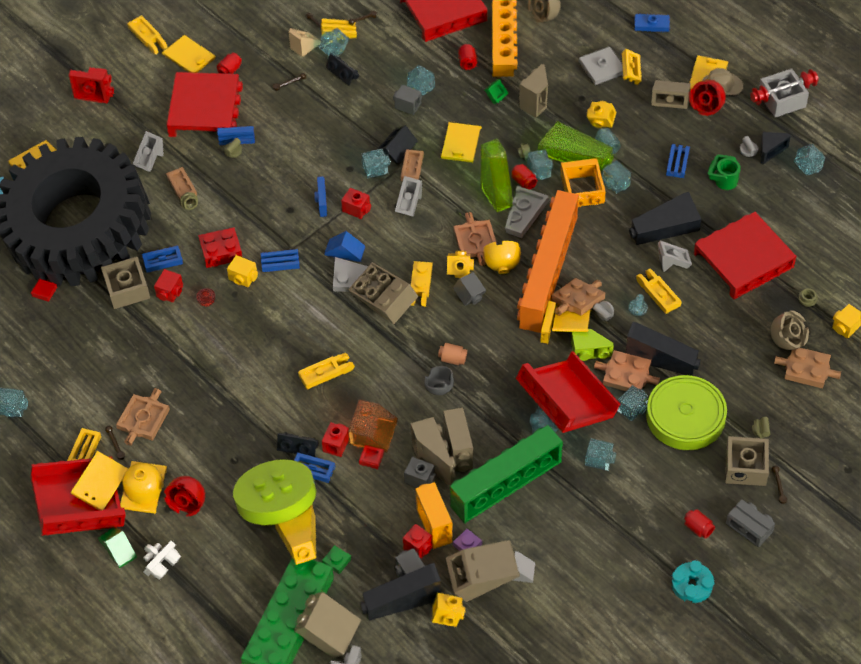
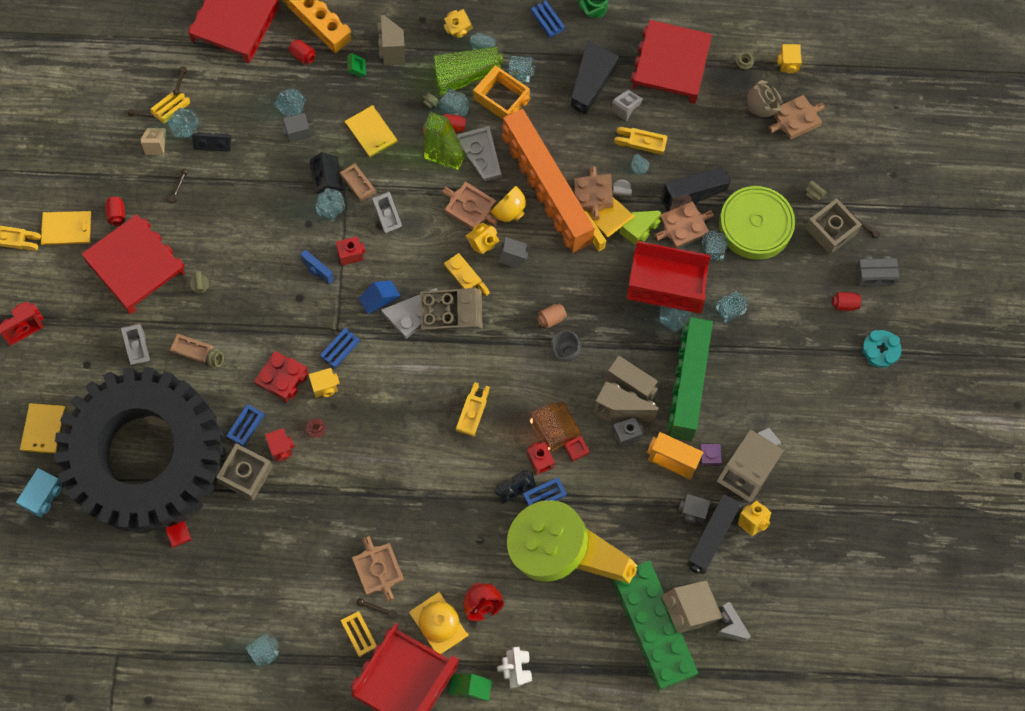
camera: 50 degrees left, 15 degrees up
yellow container [71,451,128,510] -> none
blue tile [218,126,255,145] -> none
green plate [322,546,351,574] -> none
red brick [403,524,433,559] -> none

